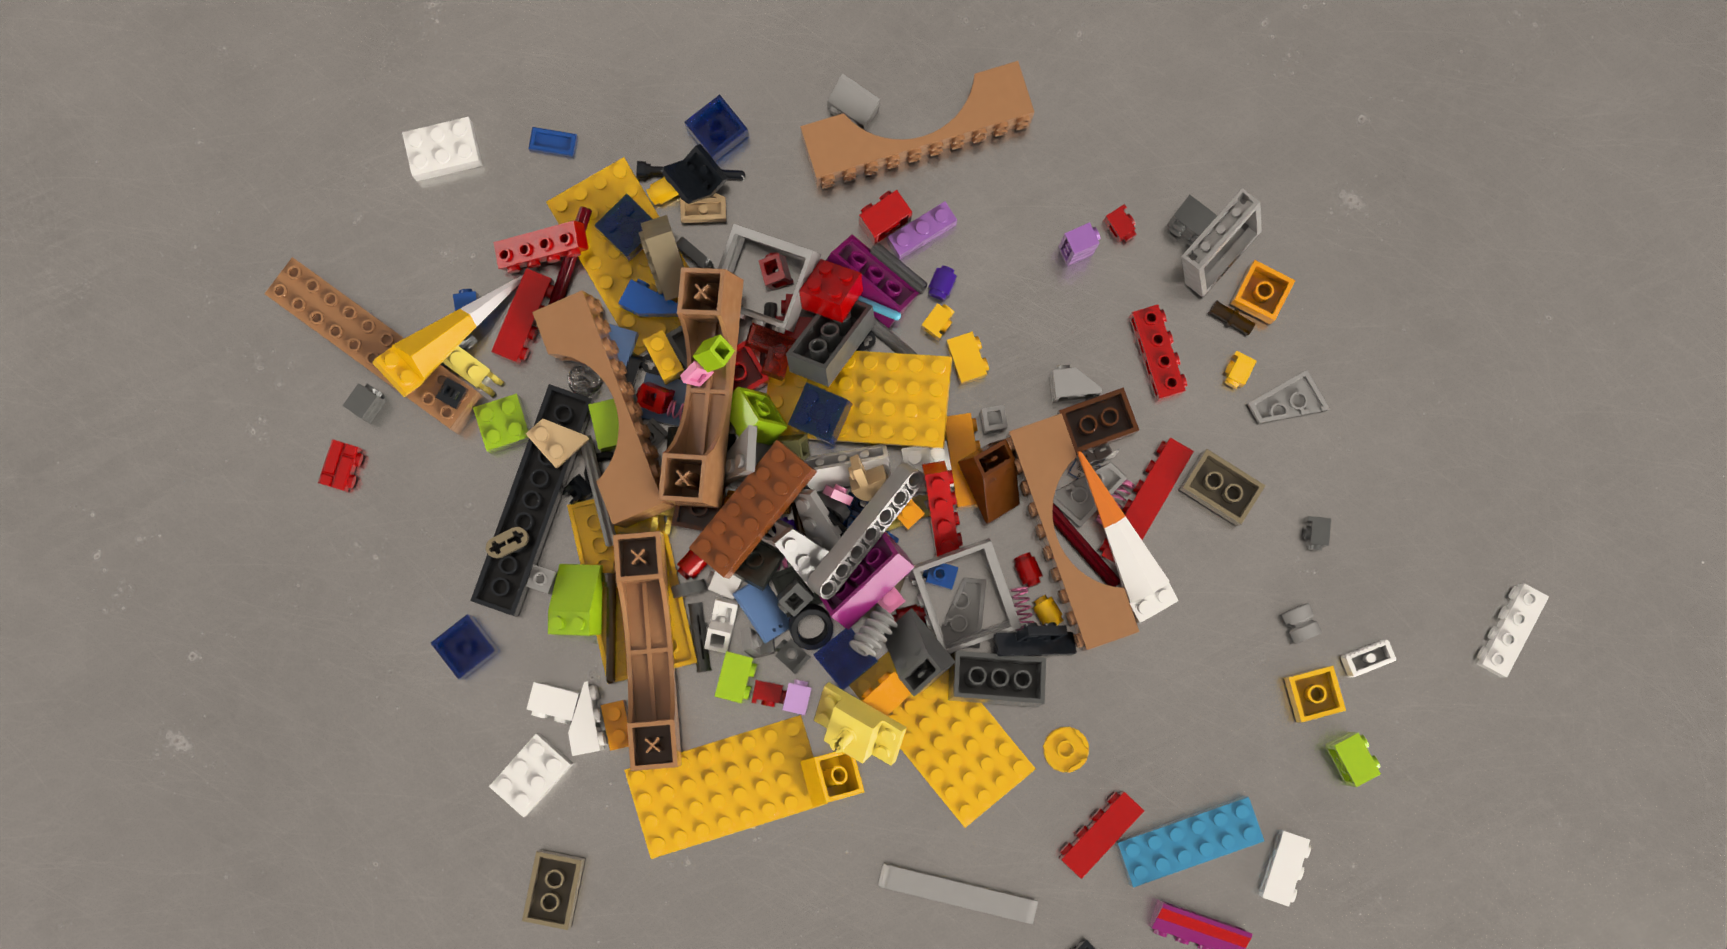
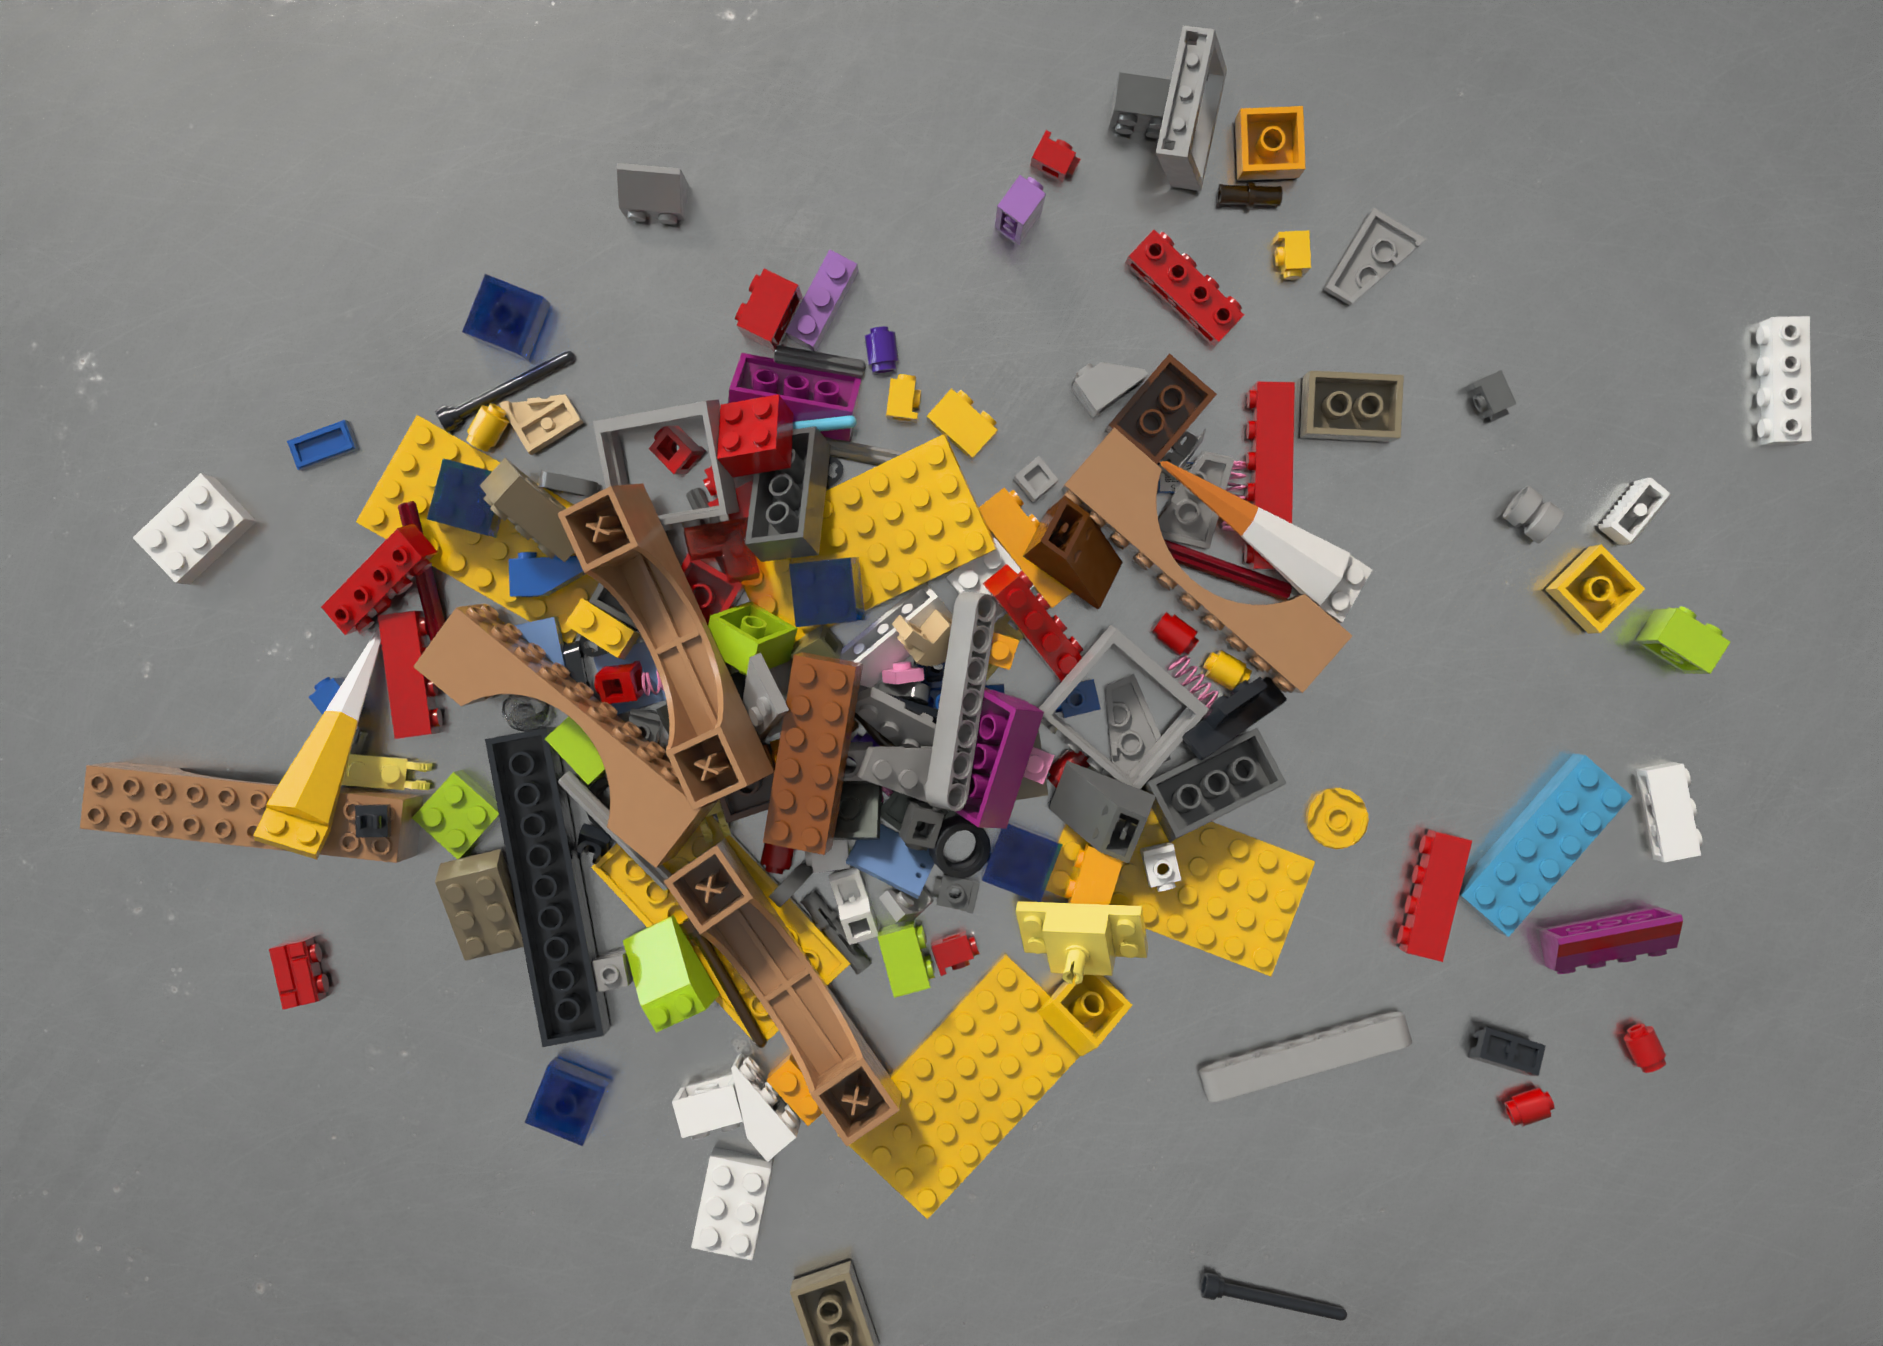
camera: 25 degrees left, 5 degrees up
dark grey brick [342,383,386,424] -> none
dark tan beam [486,527,529,559] -> none
tan wing [526,419,590,468] -> none
black bracket [661,144,728,204] -> none
bright pink plate [680,361,714,387] -> none
lime brick [693,334,735,373] -> none
lavender brick [782,679,812,715] -> none
medium nougat arch [800,61,1034,189] -> none
light grey piece [849,606,898,657] -> none
none -> dark tan brick [435,849,523,961]
none -> white brick [1140,842,1181,891]

